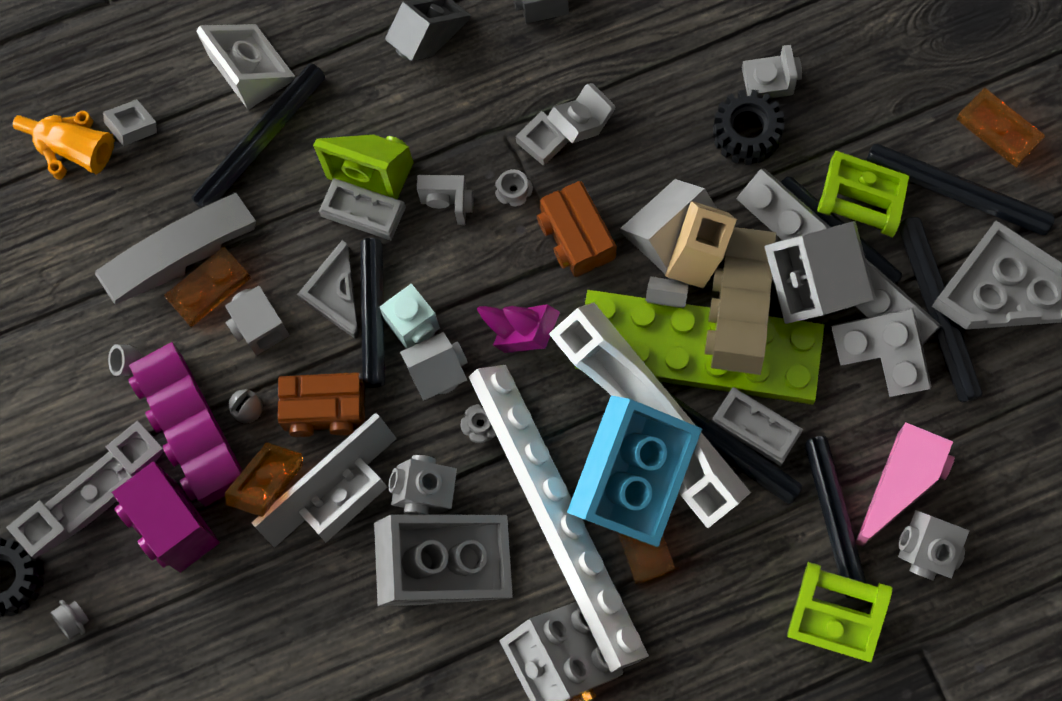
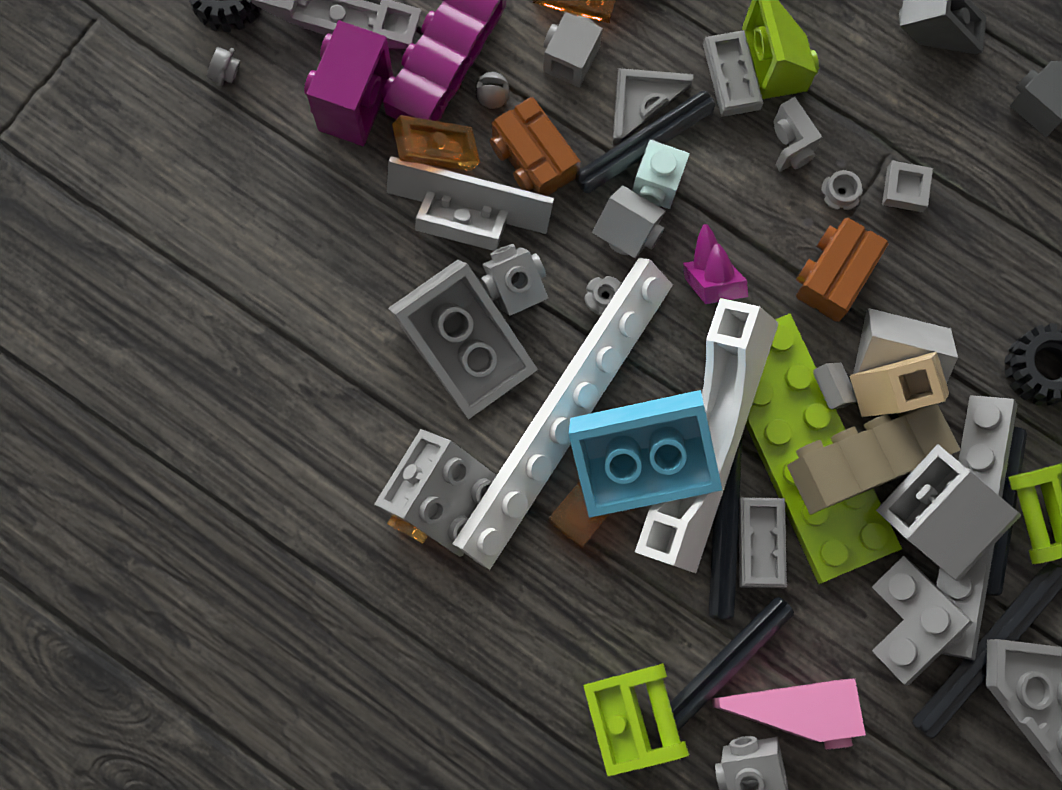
camera: 45 degrees right, 5 degrees up
light grey bracket [547,83,615,143] -> none

